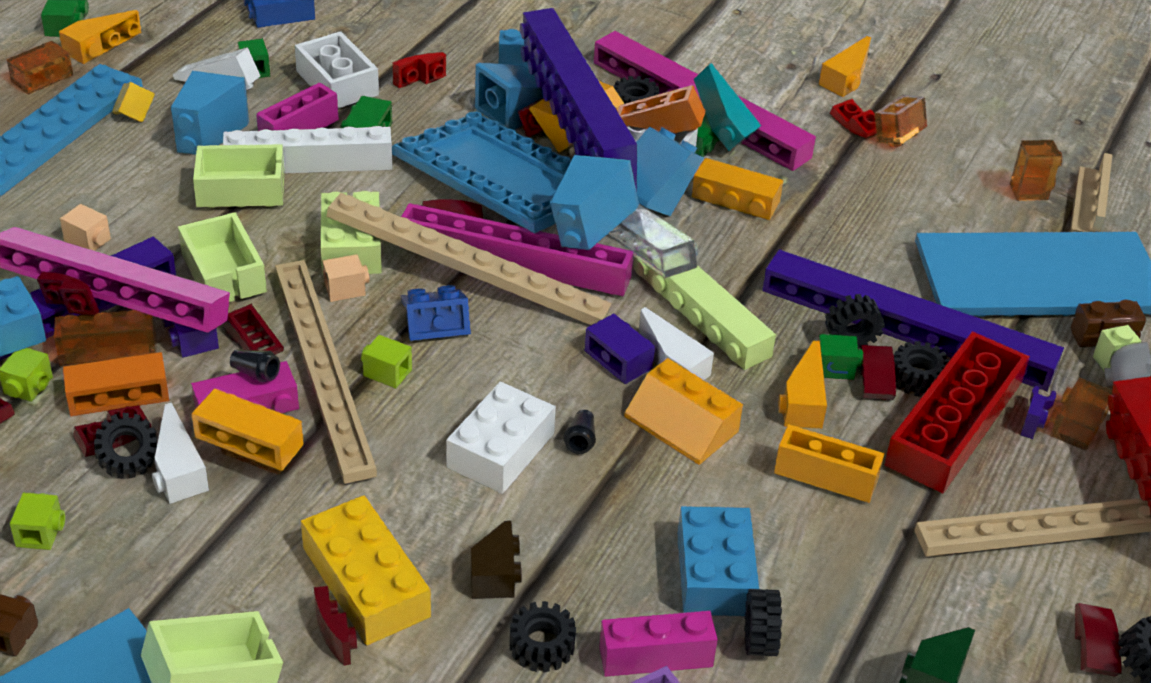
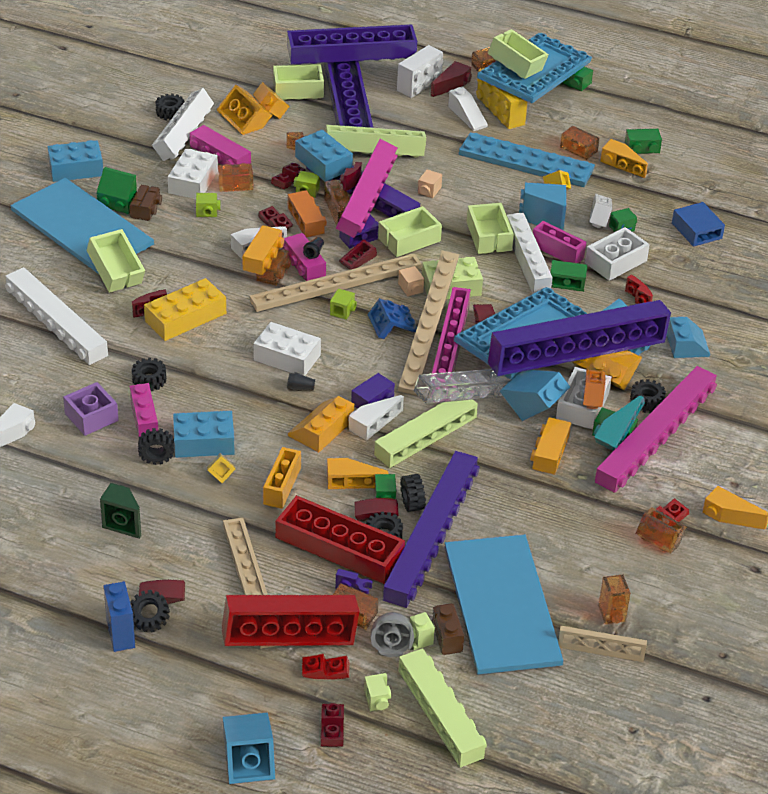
camera: 85 degrees right, 0 degrees up
black tyre [94,413,157,479] -> none
dark brown slope [471,521,522,599] -> none
dark azure slope [550,155,639,250] -> none
none -> yellow panel [207,453,236,483]

